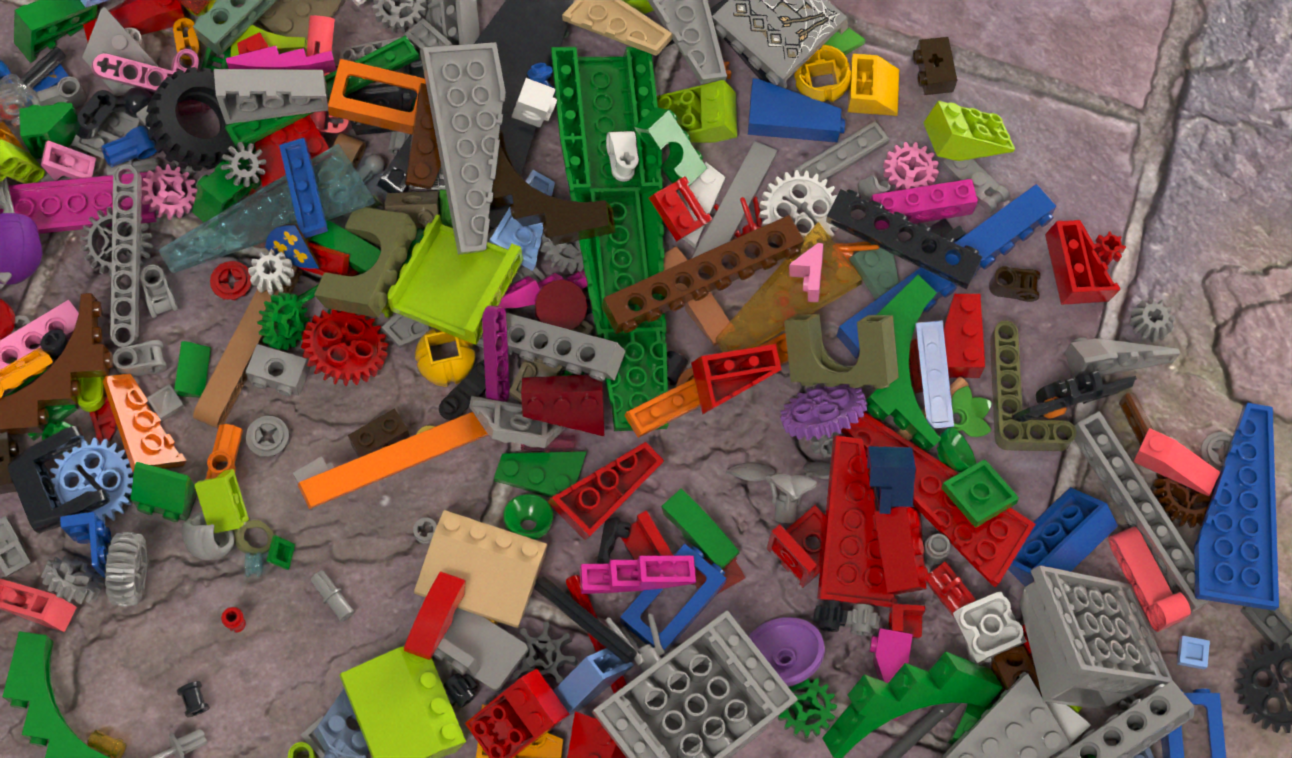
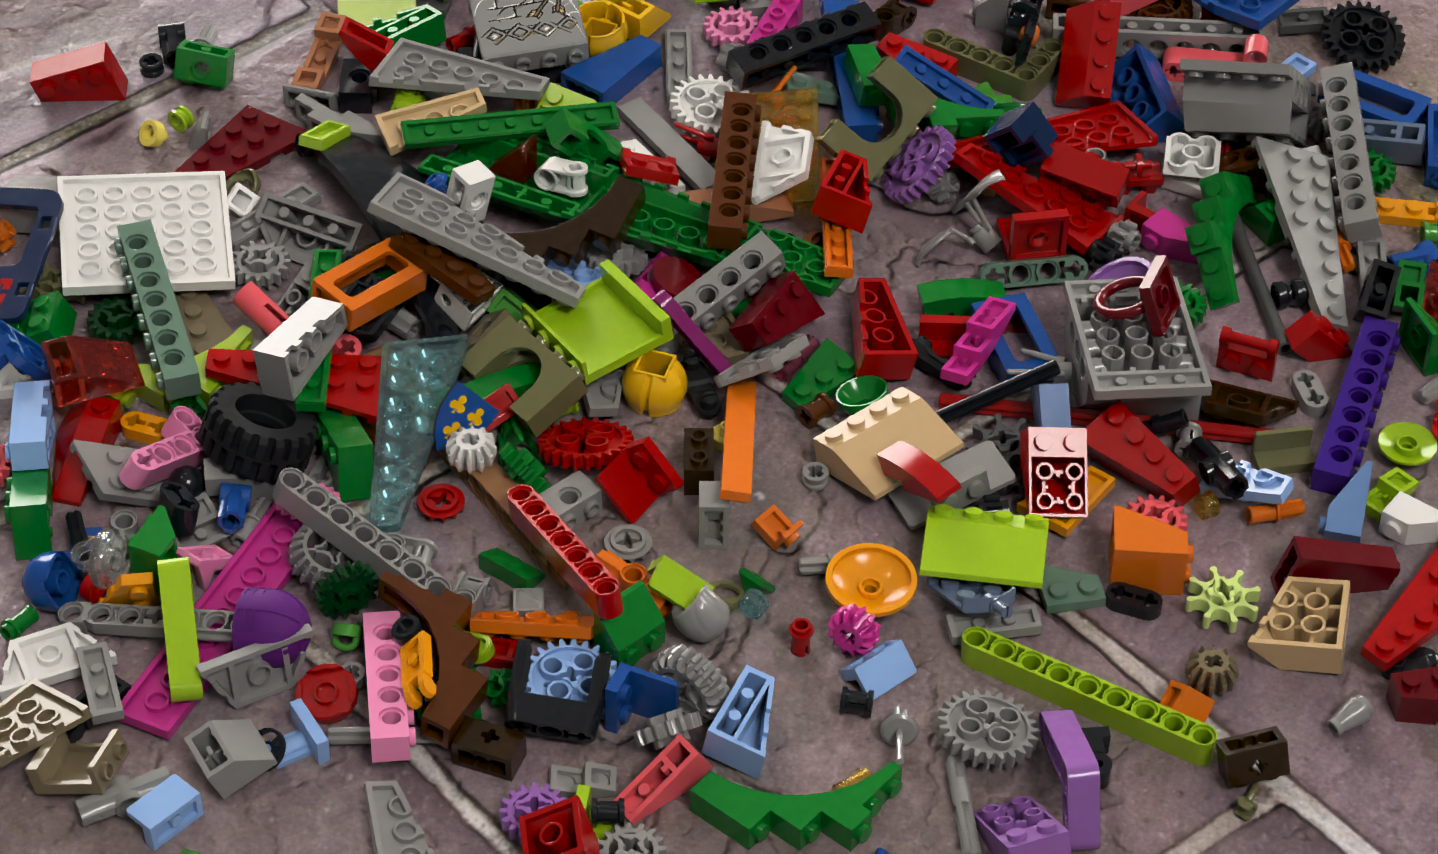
camera: 55 degrees left, 25 degrees down
light grey gear [221,142,266,187] -> none
dark pink slope [226,46,337,74] -> none
blue plate [279,138,328,238] -> none
light grey plate [404,18,453,50] -> none
bright pink slope [789,243,823,302] -> none
green plate [941,459,1019,528] -> none
none -> dark green gear [313,560,379,620]
none -> bright green tile [331,622,363,652]
none -> green tile [400,101,620,149]
none -> clear red slope [488,135,537,184]
none -> red beam [507,484,624,619]
none -> red bracket [595,436,684,524]
none -> light blue wedge [701,664,775,780]
none -> white wing [751,121,814,205]
none -> orange bracket [751,504,804,551]
none -> reddish brown bush [796,392,835,429]
none -> light orange dish [825,543,917,617]
none -> dark pink gear [827,603,881,658]
none -> light blue panel [839,639,917,700]
none -> sand green beam [978,255,1088,288]
none -> red slope [1055,0,1122,109]
none -> dark red tile [1093,255,1181,337]

